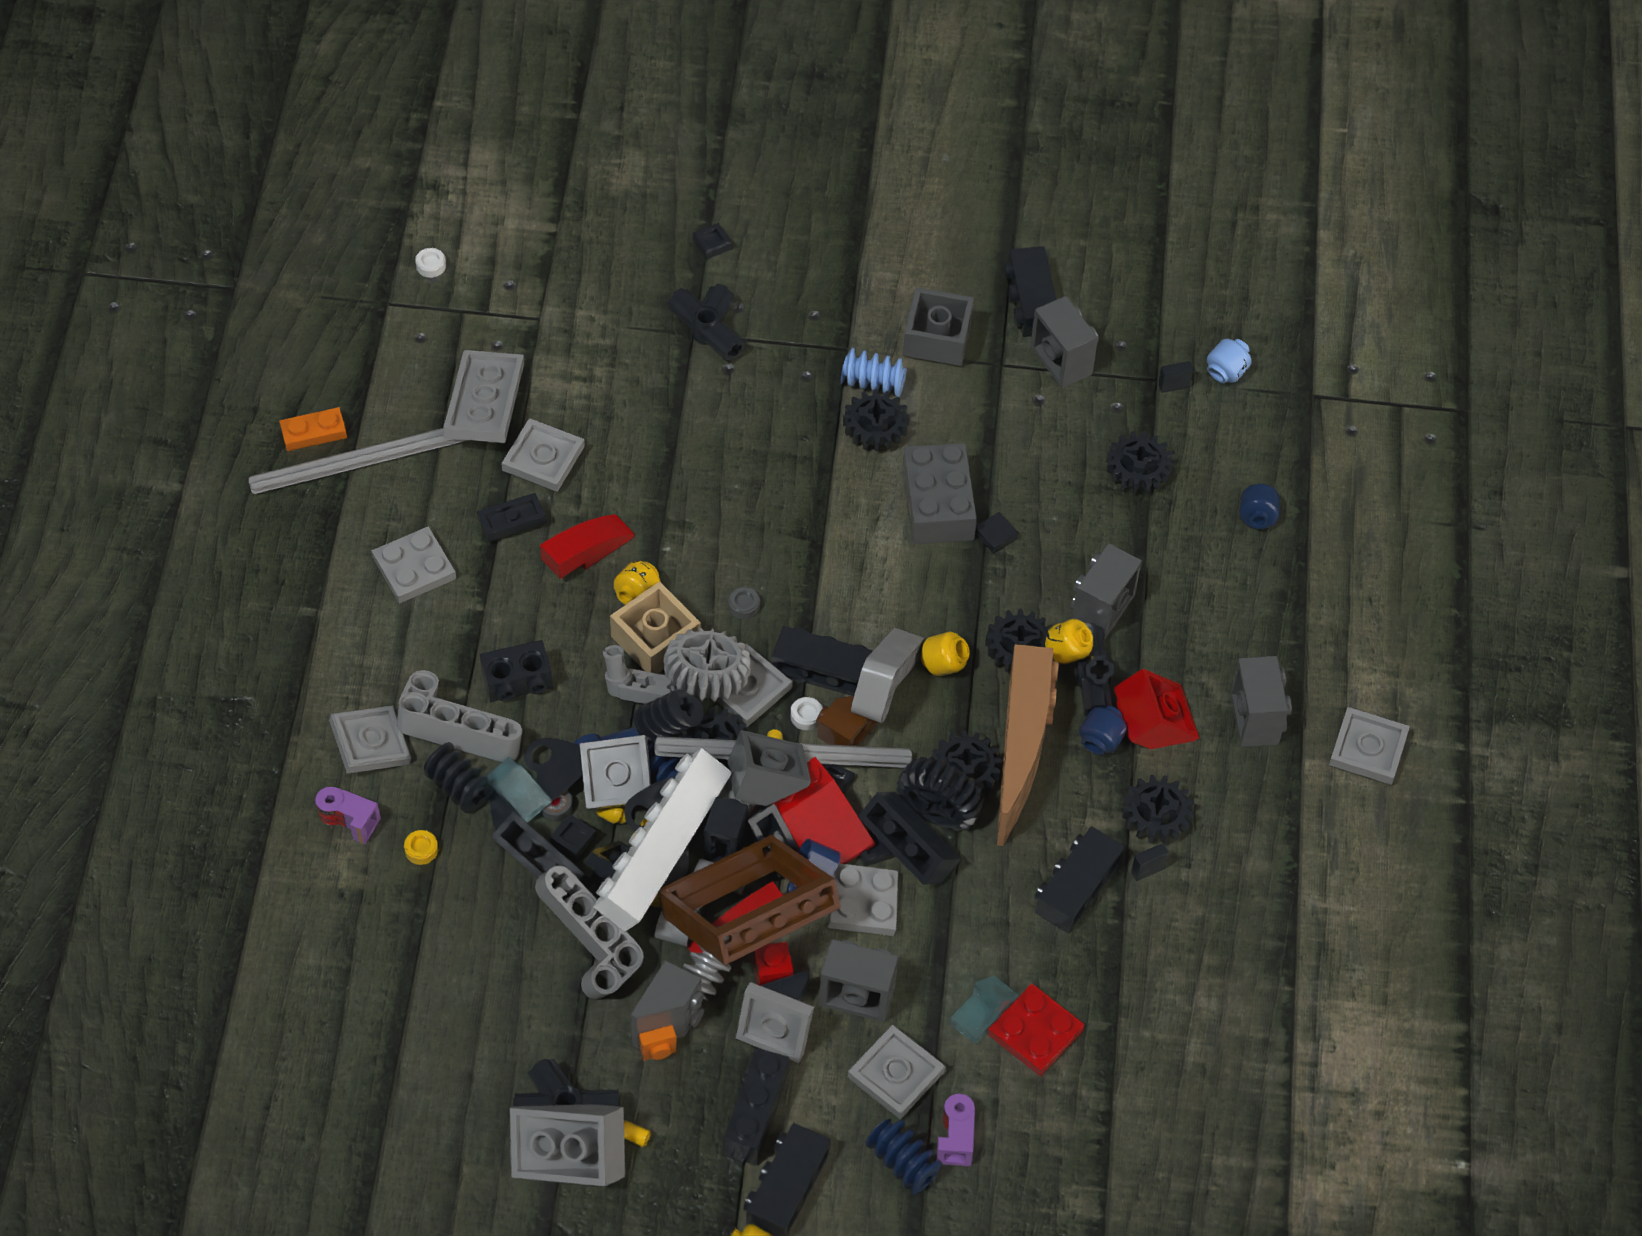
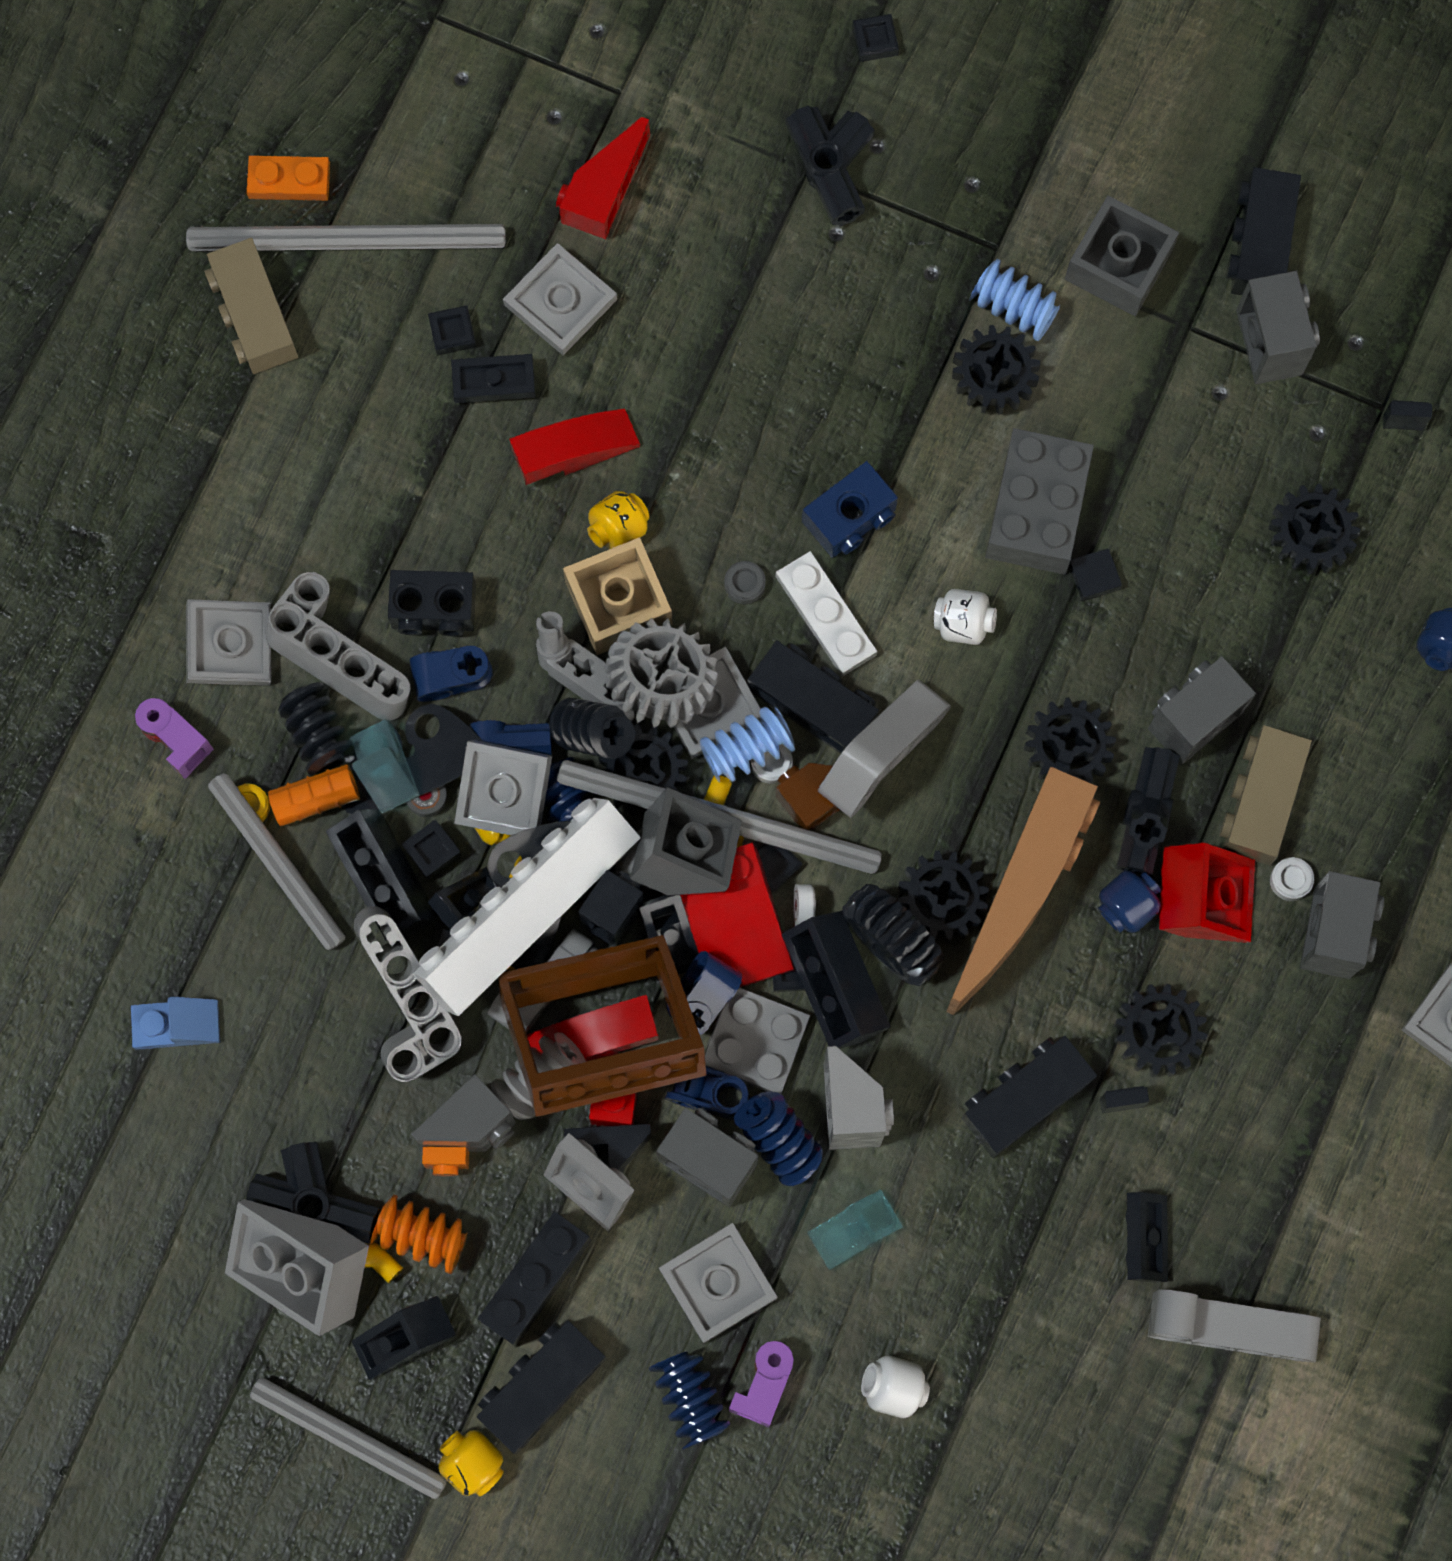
camera: 20 degrees right, 20 degrees up
light grey plate [372,526,456,604] -> none
light grey plate [443,350,524,443] -> none
yellow head [921,632,970,677] -> none
red plate [988,984,1085,1076] -> none
yellow head [1045,619,1093,664] -> none
none -> medium blue slope [131,997,220,1050]
none -> dark tan brick [204,237,298,375]
none -> light grey axle [208,773,345,950]
none -> orange axle [268,764,360,826]
none -> black slope [351,1296,456,1380]
none -> orange piece [371,1194,468,1274]
none -> dark blue piece [410,646,493,702]
none -> black tile [428,305,476,355]
none -> red slope [556,117,650,240]
none -> dark blue piece [665,1065,750,1120]
none -> light blue piece [700,707,795,783]
none -> dark blue piece [734,1091,823,1186]
none -> white plate [775,551,877,677]
none -> white tile [793,884,816,926]
none -> dark blue brick [802,461,898,558]
none -> light grey slope [823,1046,894,1150]
none -> white head [861,1355,930,1418]
none -> white head [934,589,997,645]
none -> black plate [1126,1192,1168,1283]
none -> light grey beam [1148,1289,1321,1363]
none -> dark tan brick [1219,725,1312,866]
none -> white tile [1270,857,1314,901]

